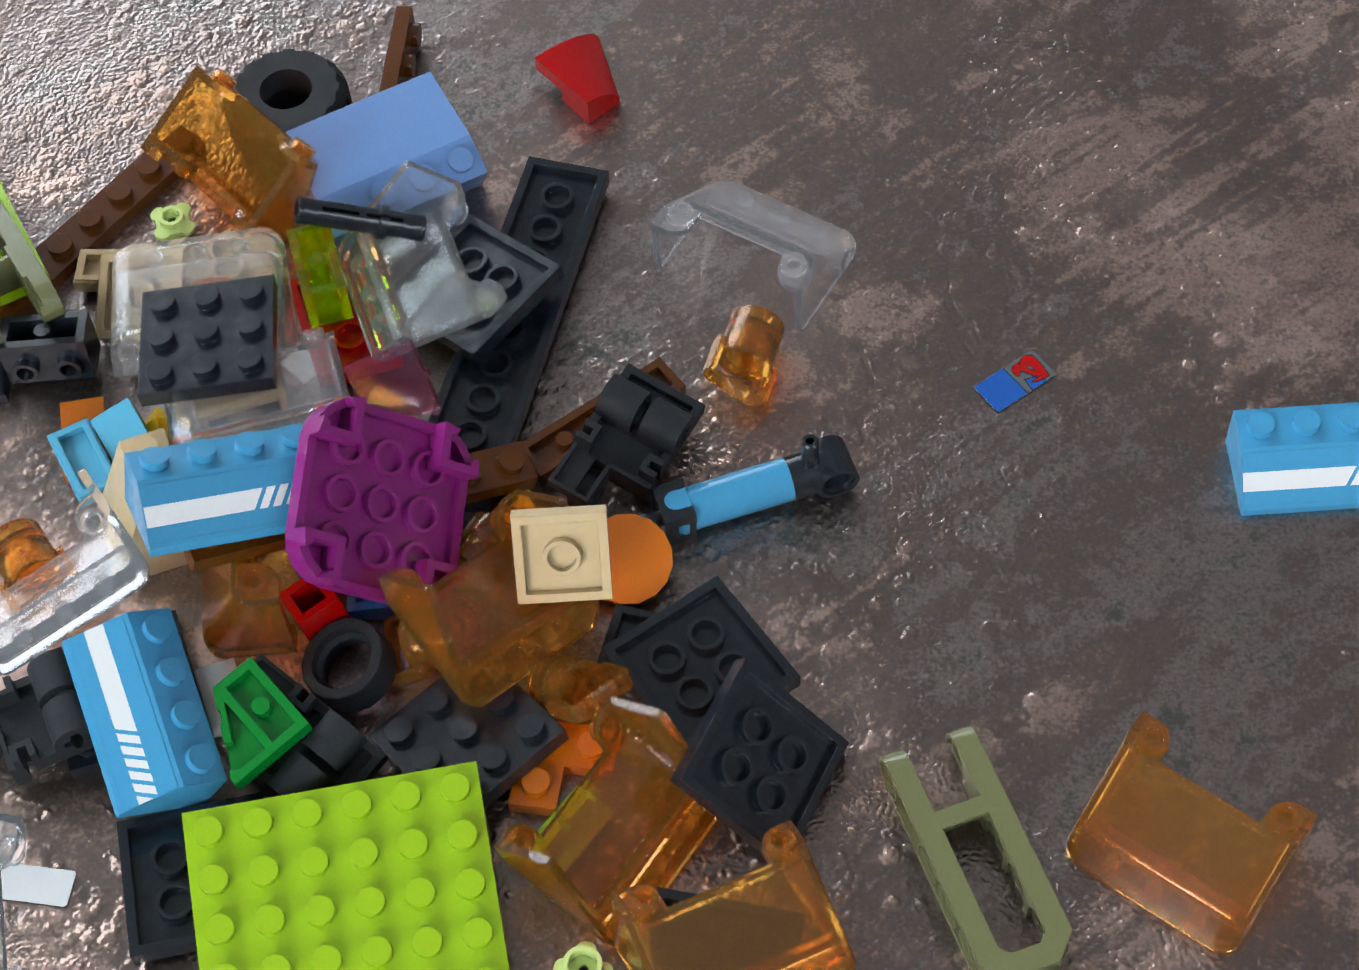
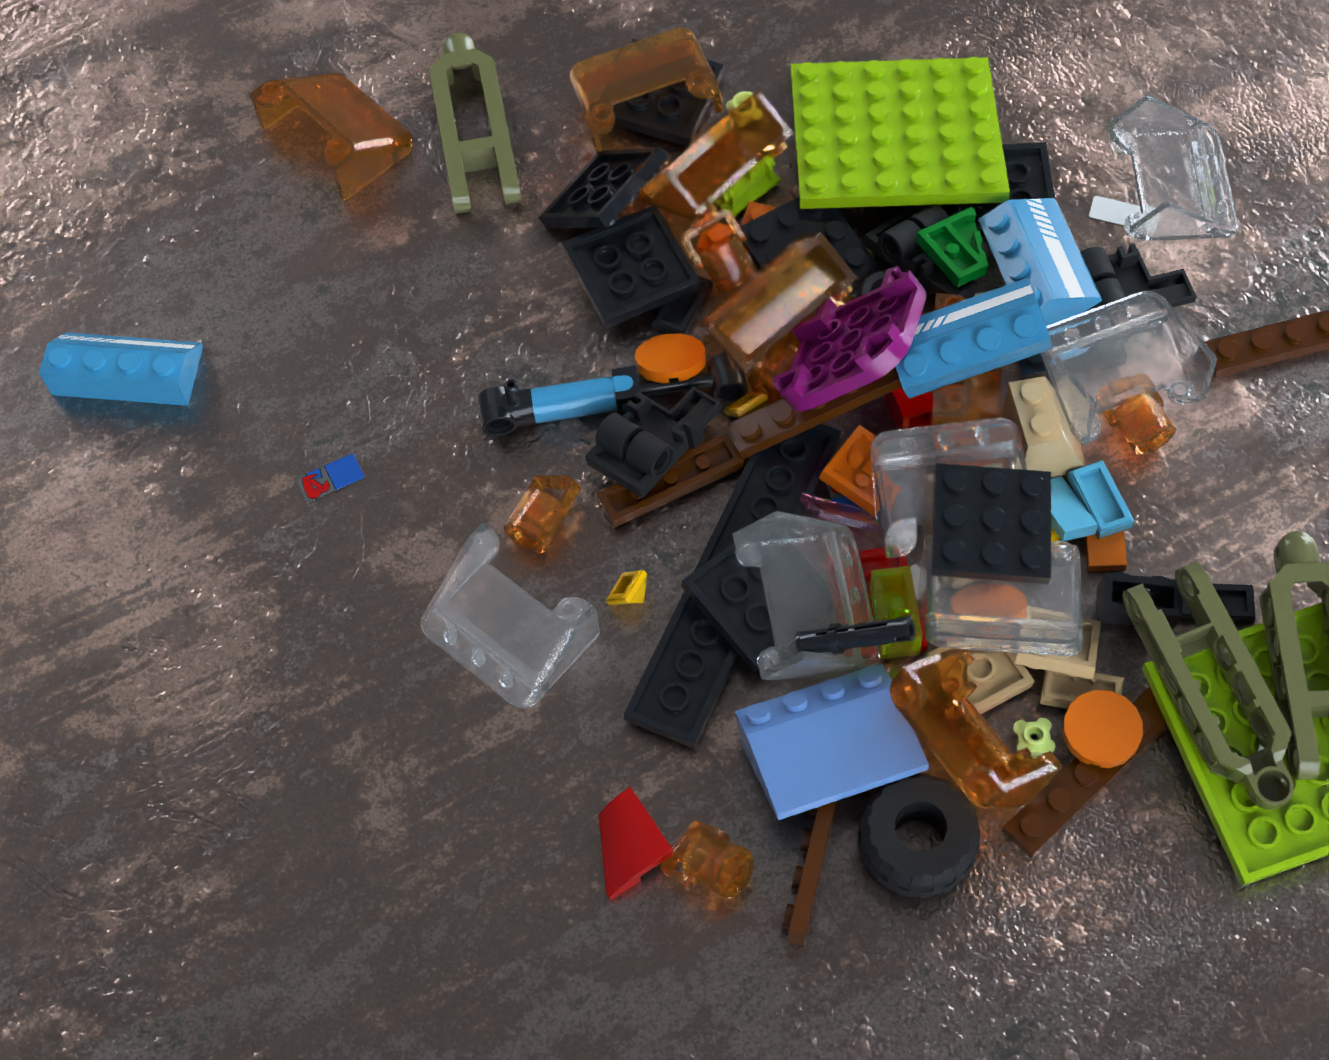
camera: 170 degrees left, 5 degrees up
tan plate [510,504,613,604] -> none
none -> yellow slope [606,570,647,605]
none -> clear orange piece [661,821,753,898]
none -> orange tile [1063,690,1143,768]

